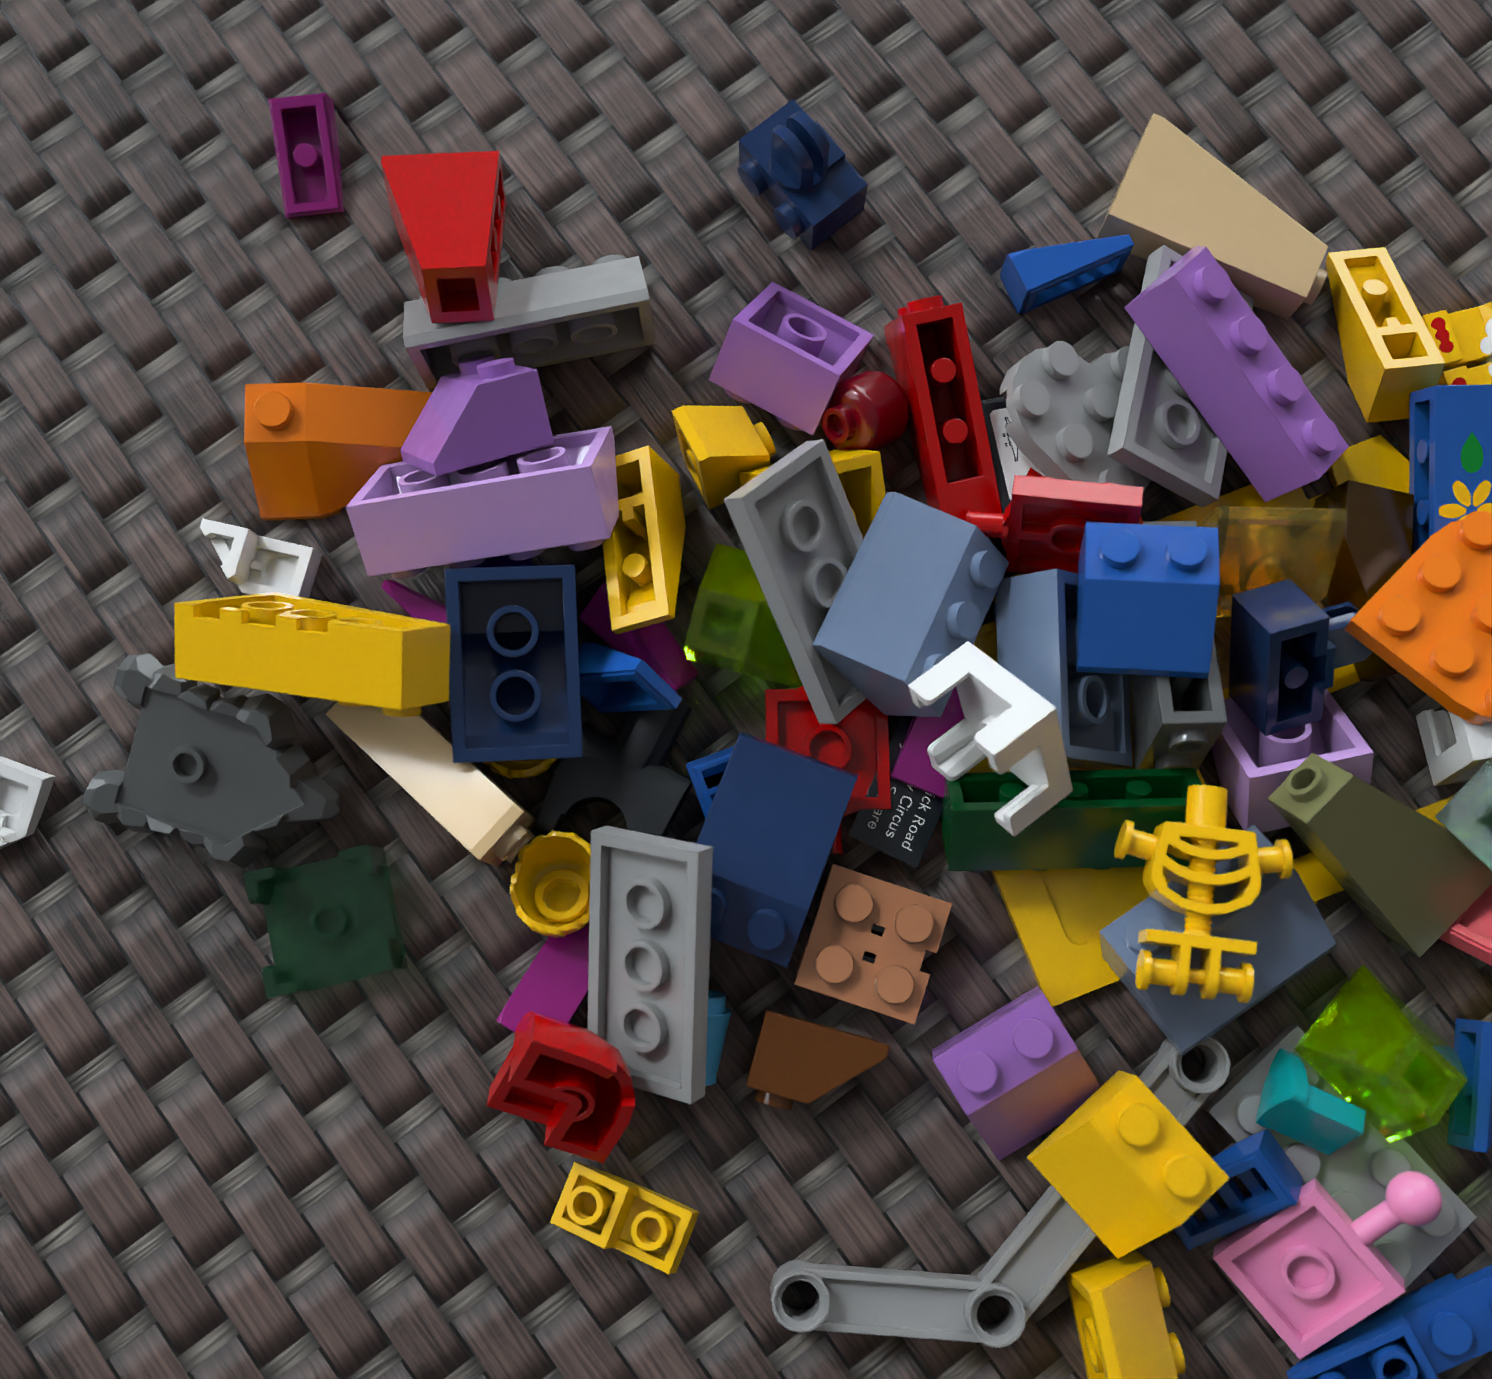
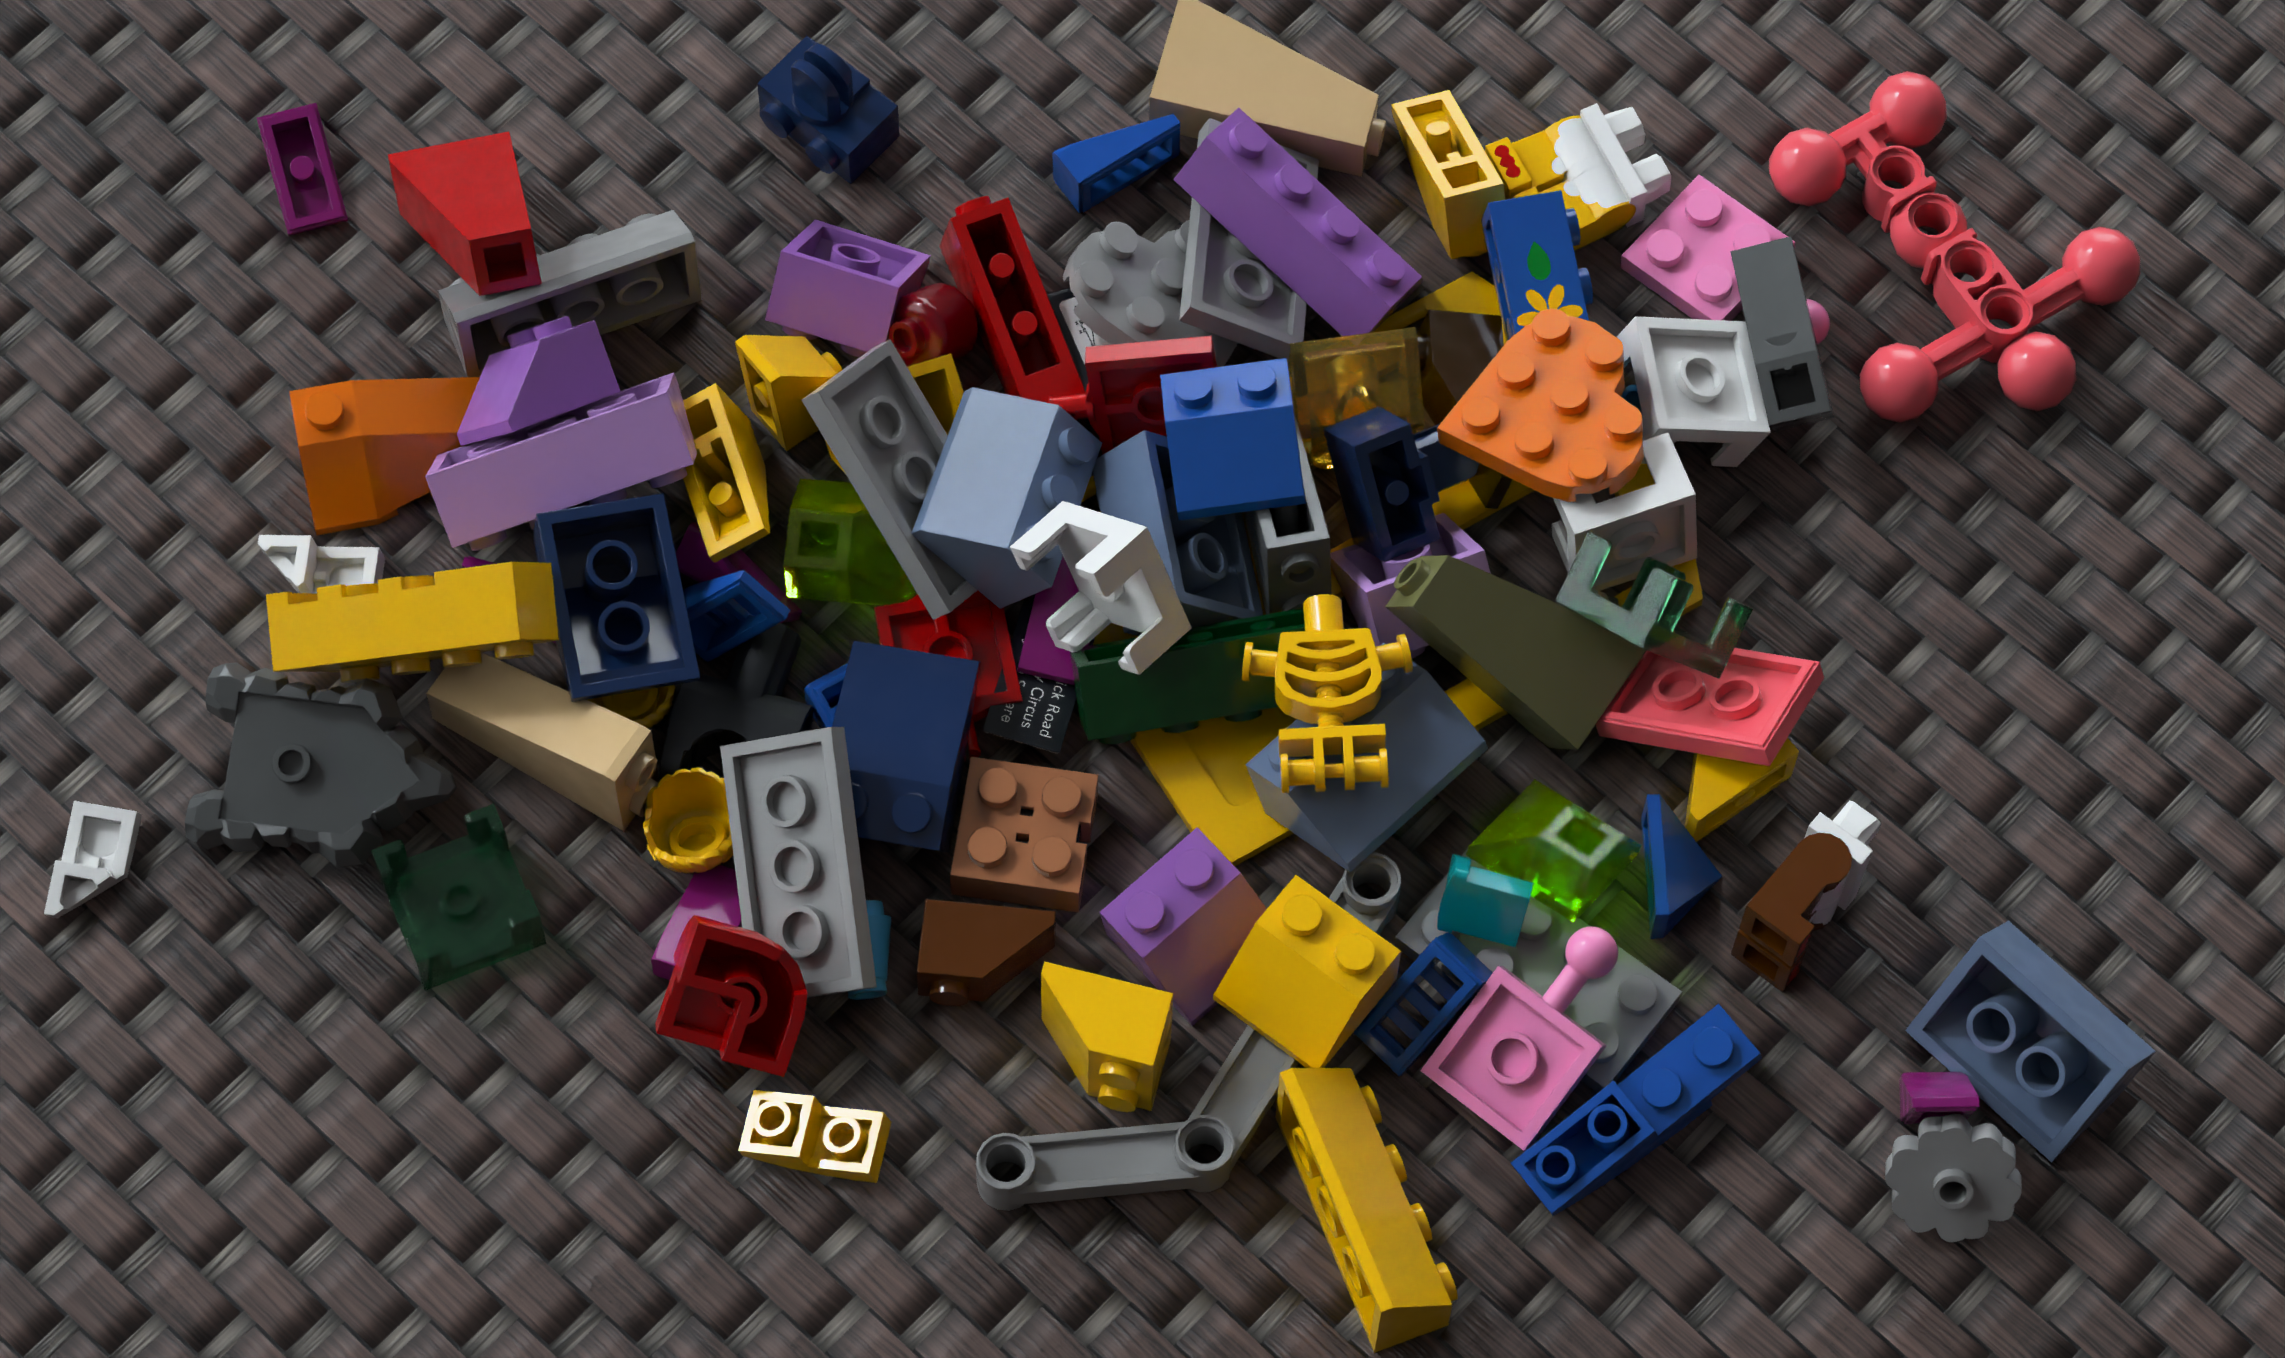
camera: 10 degrees left, 15 degrees down
none -> yellow slope [1041,961,1173,1112]

